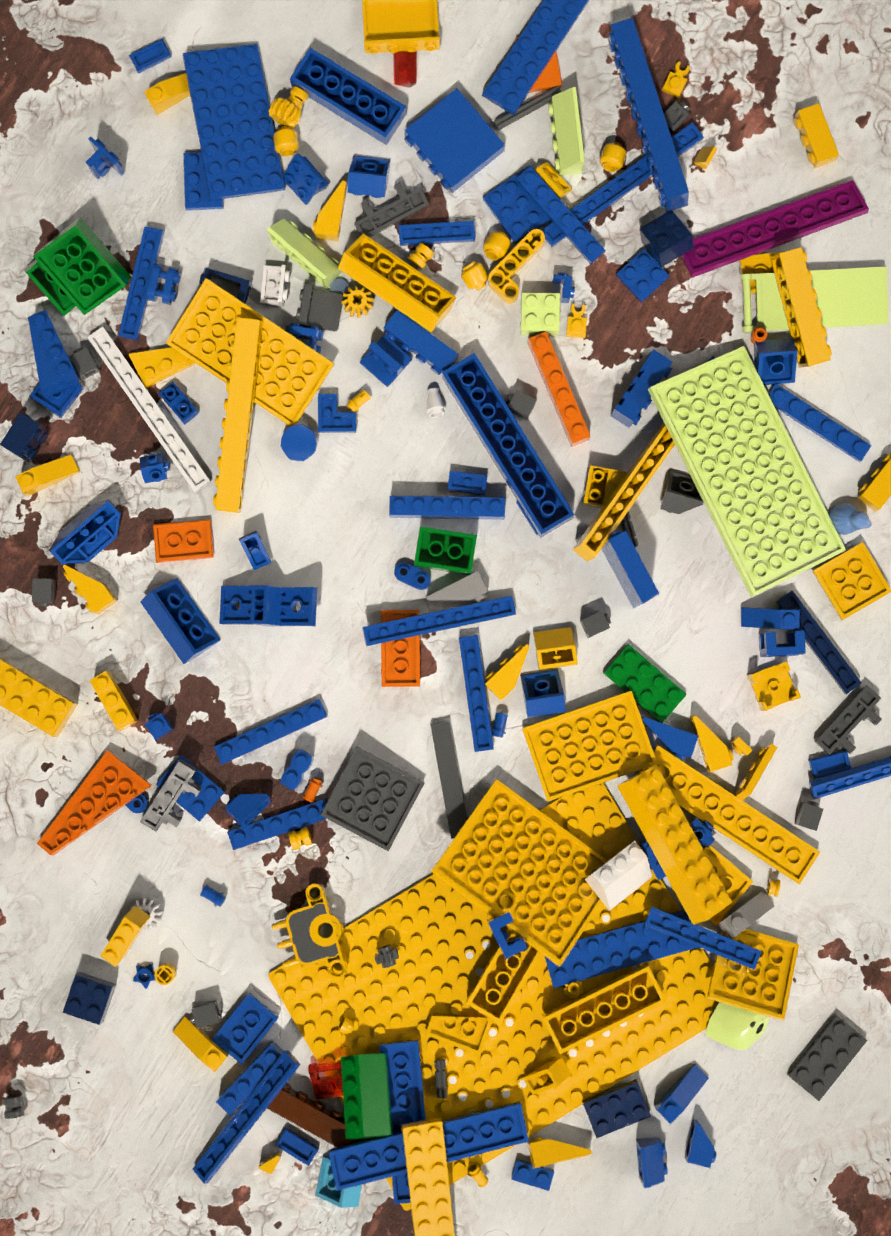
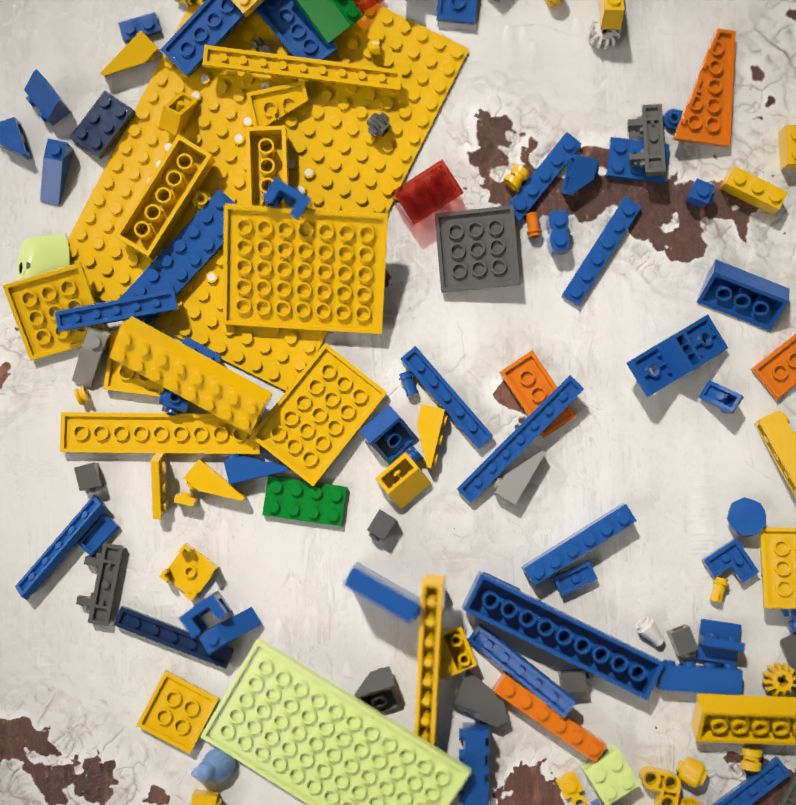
camera: 150 degrees right, 0 degrees up
blue pin [200,885,226,907] -> none
piece [271,884,348,977] -> none
blue plate [394,563,431,590] -> none
green brick [414,527,477,575] -> none
dark grey tile [430,721,467,839] -> none
white slope [585,841,653,911] -> none
dark grey axle [621,512,638,547] -> none
none -> yellow plate [202,45,403,92]
none -> clear red brick [391,159,464,227]
none -> blue bush [405,445,424,465]
none -> dark grey panel [452,669,509,727]
none -> blue plate [467,623,578,718]
none -> dark grey brick [666,624,698,658]

